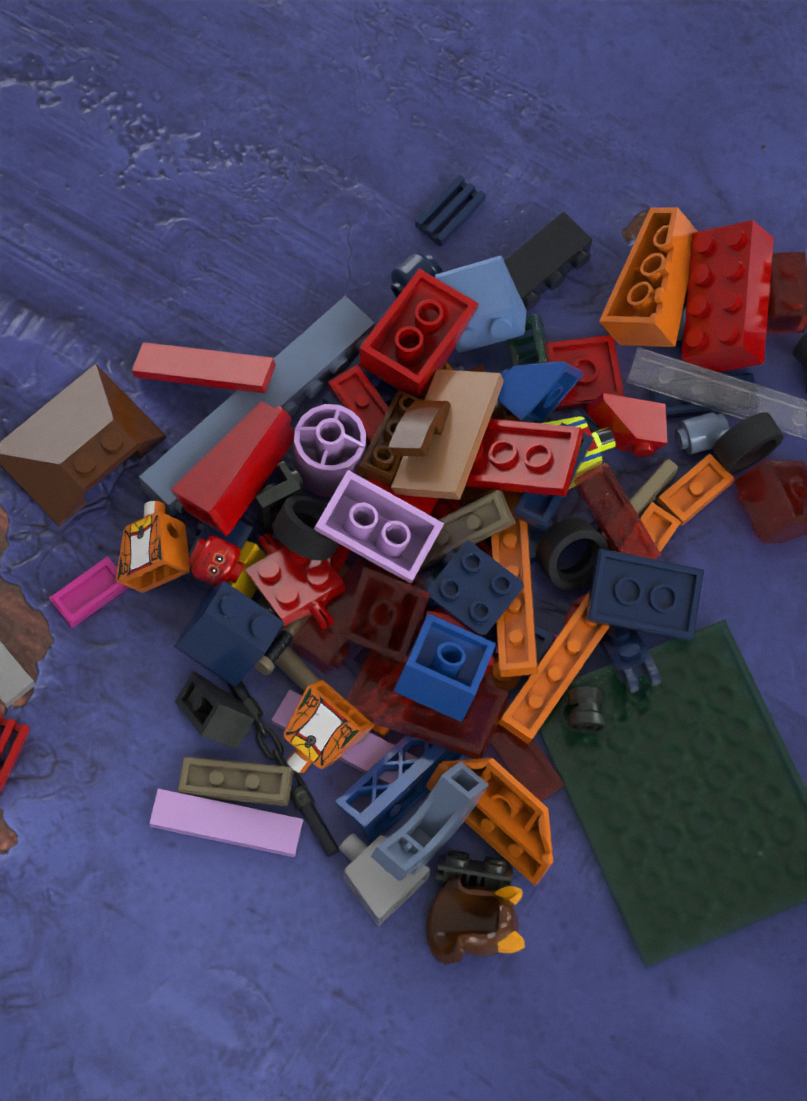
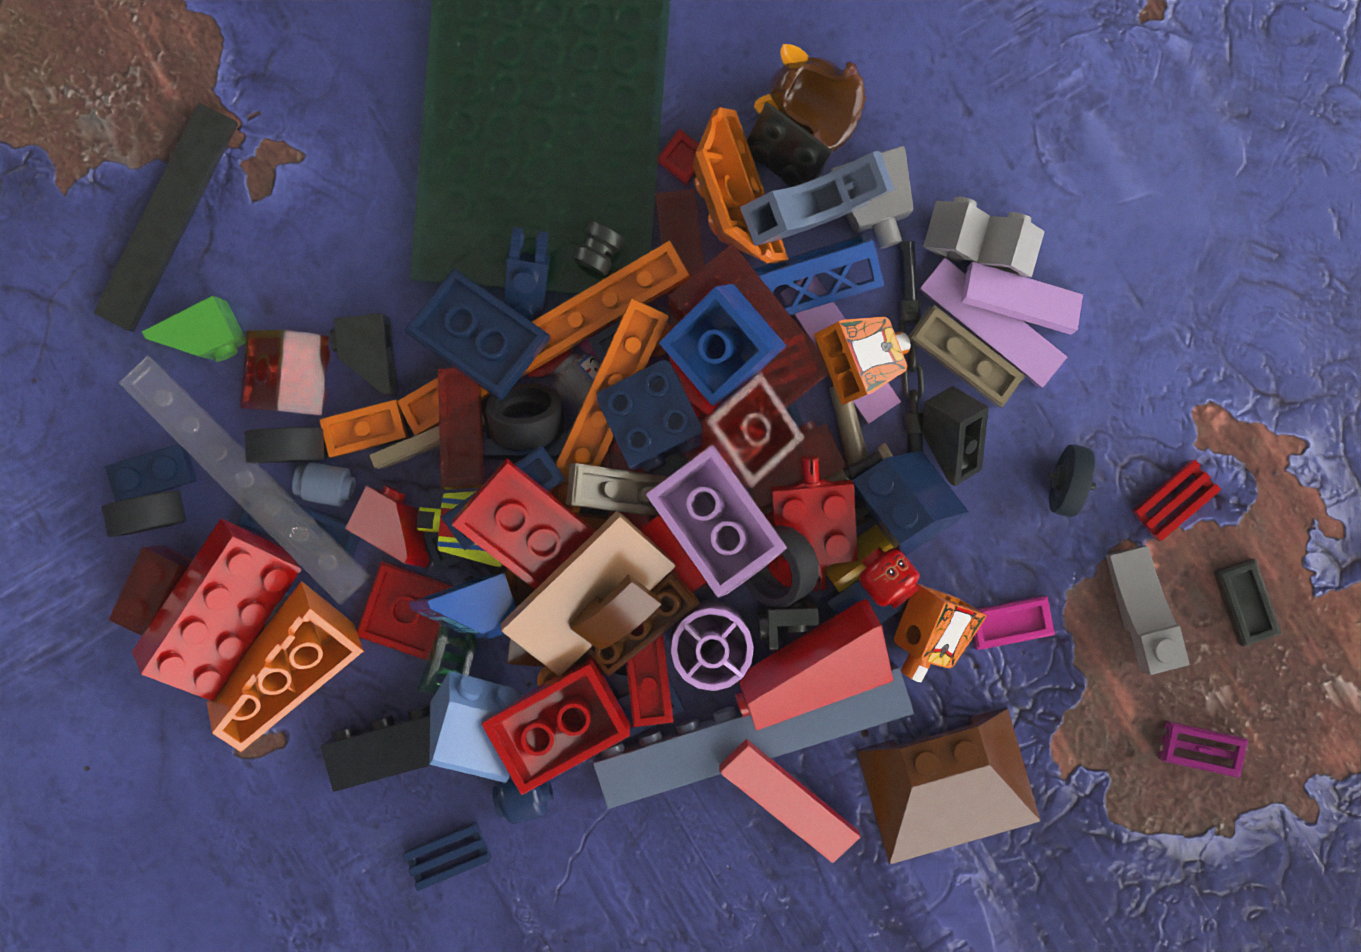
camera: 150 degrees left, 20 degrees up
none -> pearl dark grey slope [330,313,398,396]
none -> clear head [552,352,600,411]
none -> red tile [655,129,699,186]
none -> light grey brick [923,197,1045,277]
none -> lavender tile [961,262,1083,335]
none -> black wheel [1047,444,1096,517]

